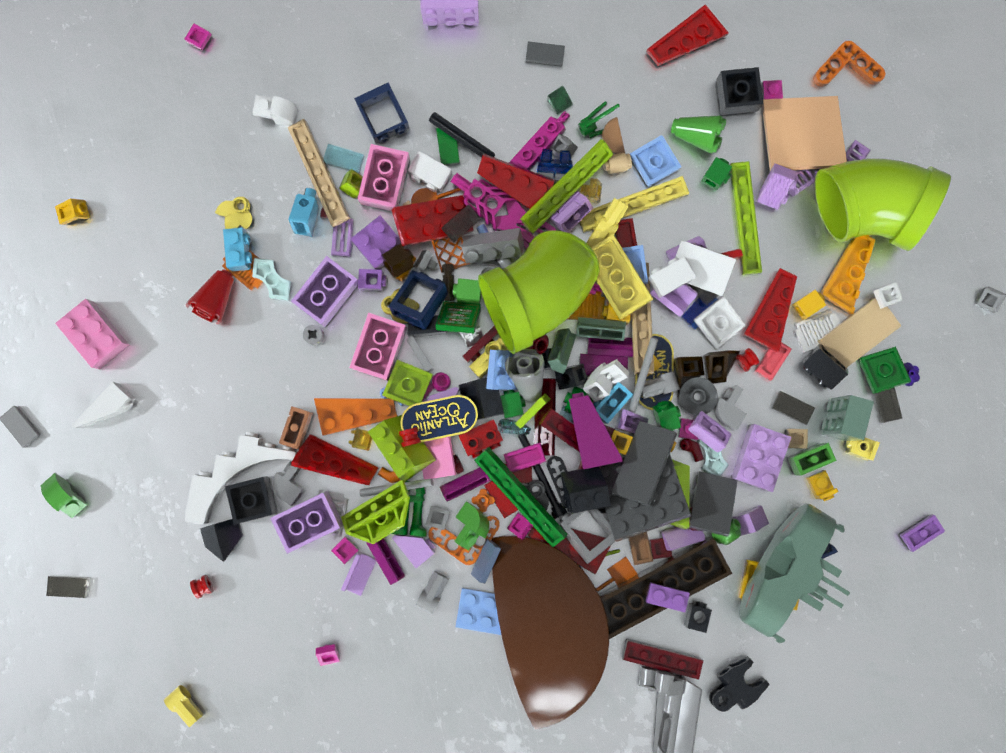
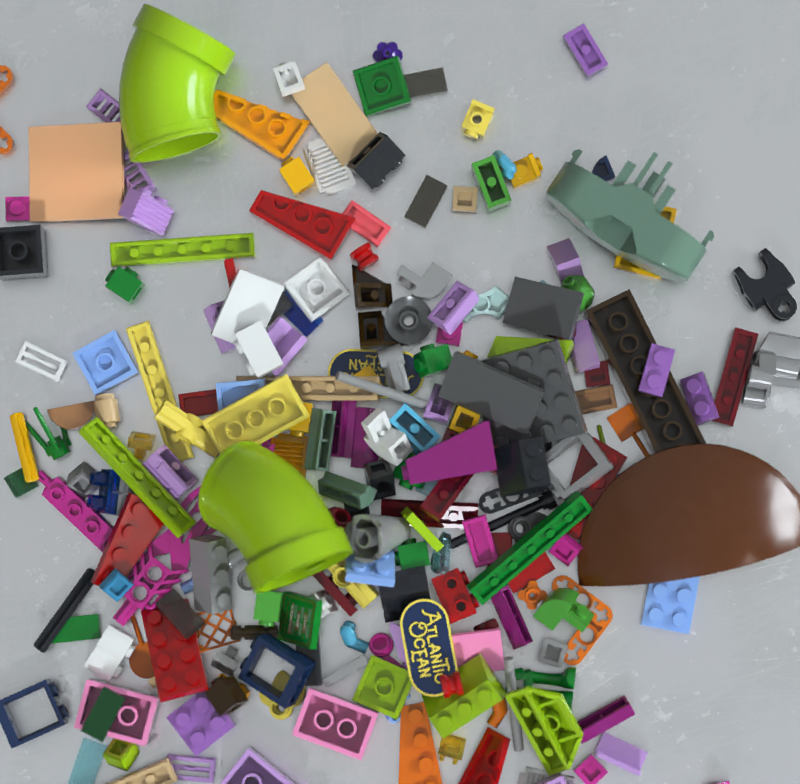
camera: 80 degrees left, 0 degrees up
medium lavender brick [358,269,387,291] -> none
lavender slope [392,534,435,568] -> none
light grey piece [416,571,449,614] -> none
sand blue tile [471,539,501,584] -> none
bright green cone [671,116,726,154] -> none
dark red arm [679,438,704,462] -> none
black brick [684,601,712,633] -> none
lavender brick [731,424,791,492] -> none
sand green brick [822,395,874,441] -> none
none -> yellow axle [10,412,39,483]
none -> white tile [14,340,69,383]
none -> dark green tile [81,686,126,742]
none -> dark azure tile [99,568,134,602]
none -> medium azure arm [340,621,369,654]
none -> medium azure arm [492,150,517,179]
none -> medium lavender plate [680,371,719,426]

